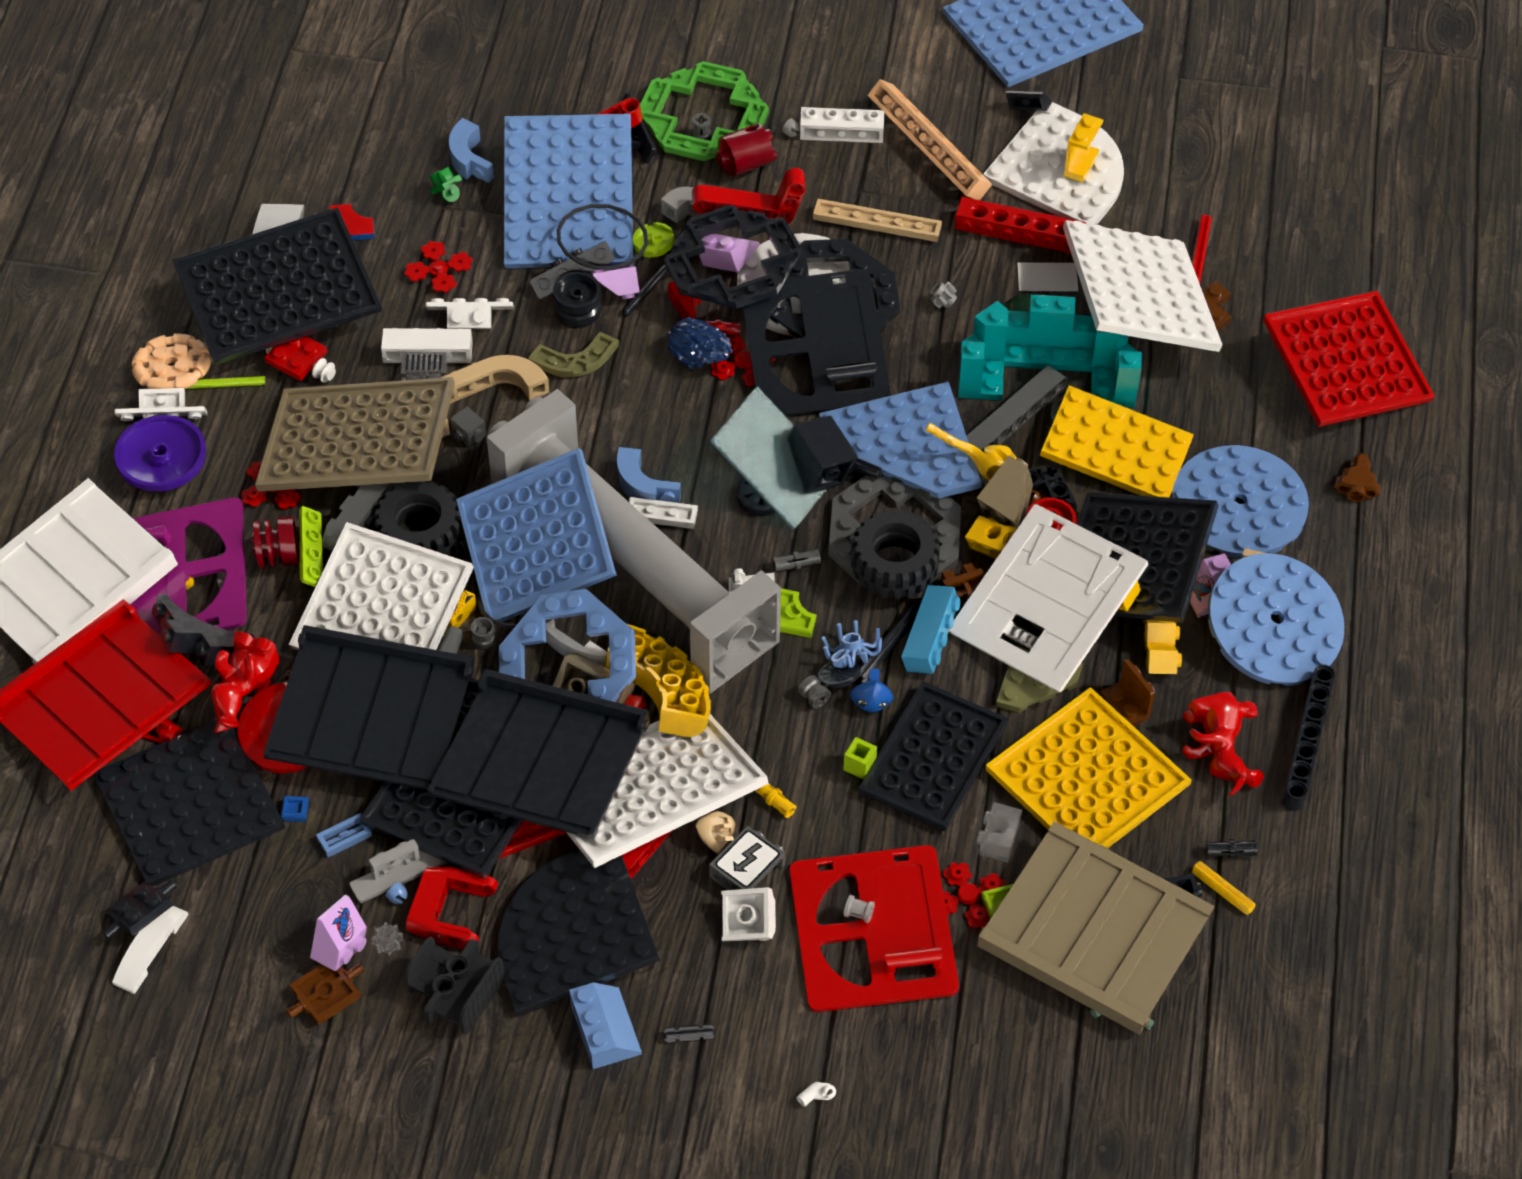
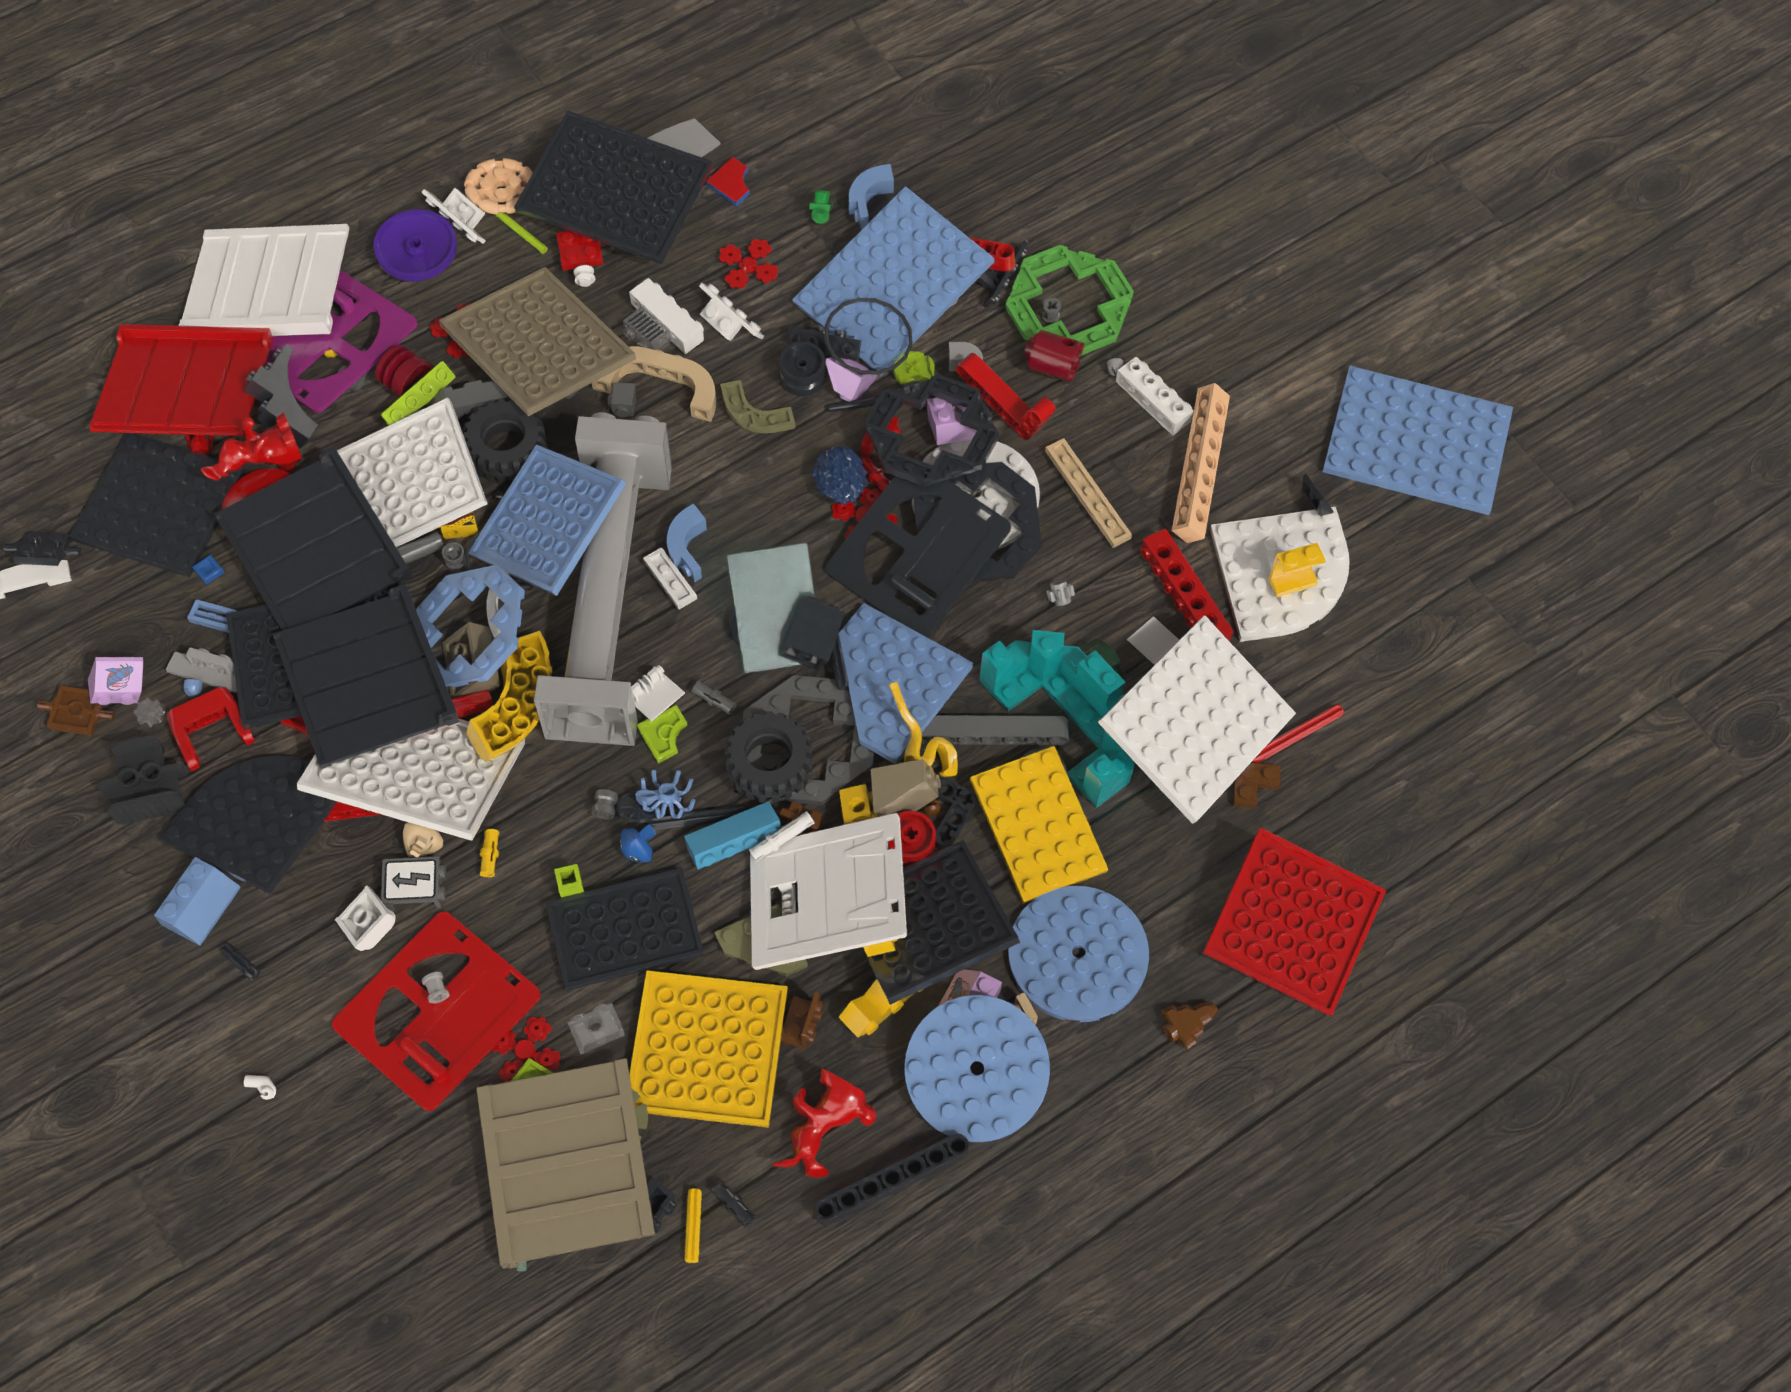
camera: 45 degrees right, 10 degrees up
none -> white pin [749,811,815,862]

